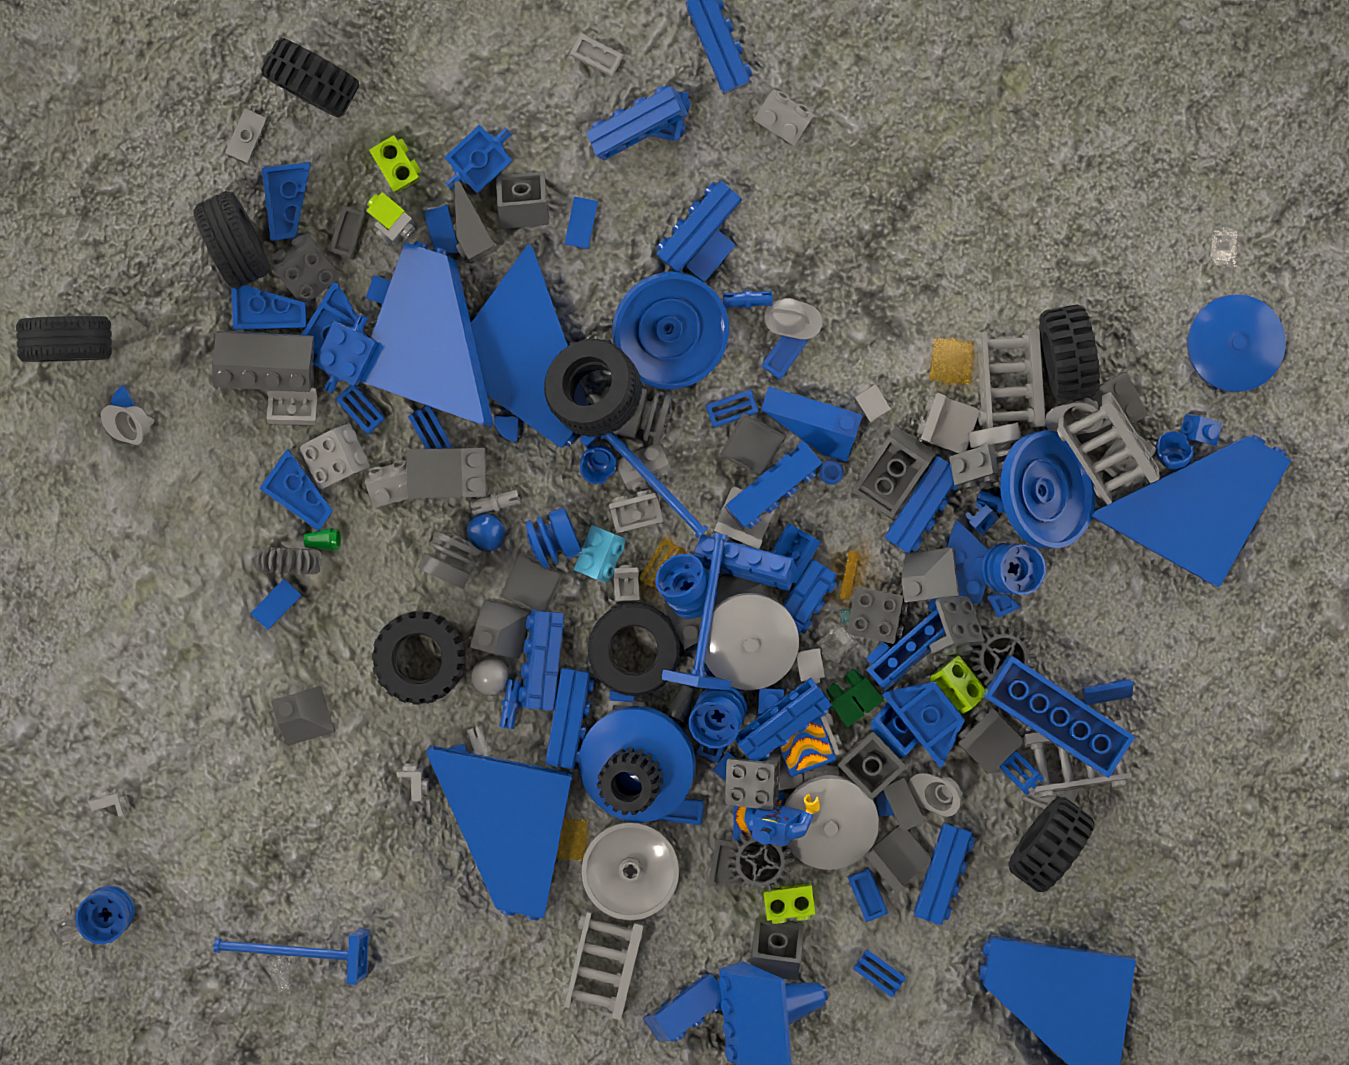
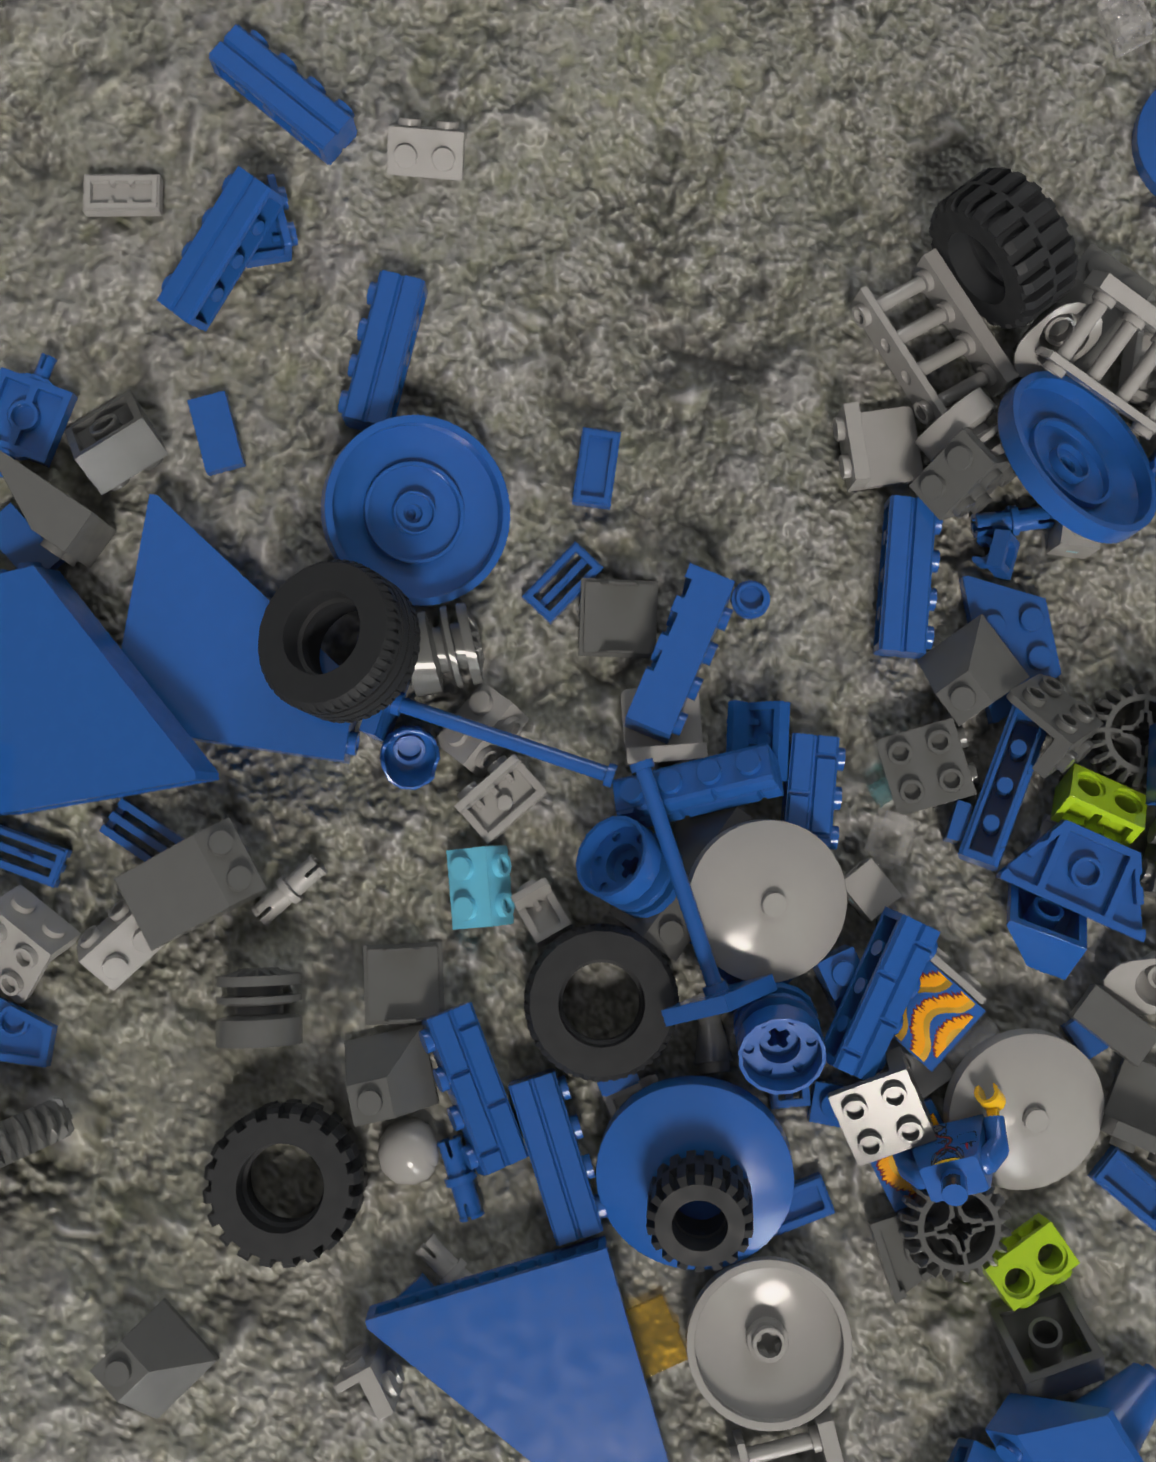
camera: 30 degrees left, 5 degrees down
blue tile [250,578,302,630] -> none
green cone [303,528,341,552] -> none
blue hair [467,513,506,552] -> none
blue tile [494,416,519,442] -> none
blue wheel [525,507,583,569] -> none
clear yellow tile [638,538,684,591] -> none
blue tile [686,230,736,282] -> none
blue pin [723,290,773,309] -> none
blue wedge [761,386,862,462] -> none
light grey piece [765,298,822,339] -> none
dark green hips [826,669,884,727] -> none
dark grey slope [838,732,907,800] -> none
clear yellow tile [839,550,859,600] -> none
dark grey slope [852,426,936,518] -> none
light grey brick [854,383,891,422] -> none
clear yellow piece [929,338,974,385] -> none
blue wheel [982,543,1046,595] -> none
blue tile [987,594,1020,618] -> none

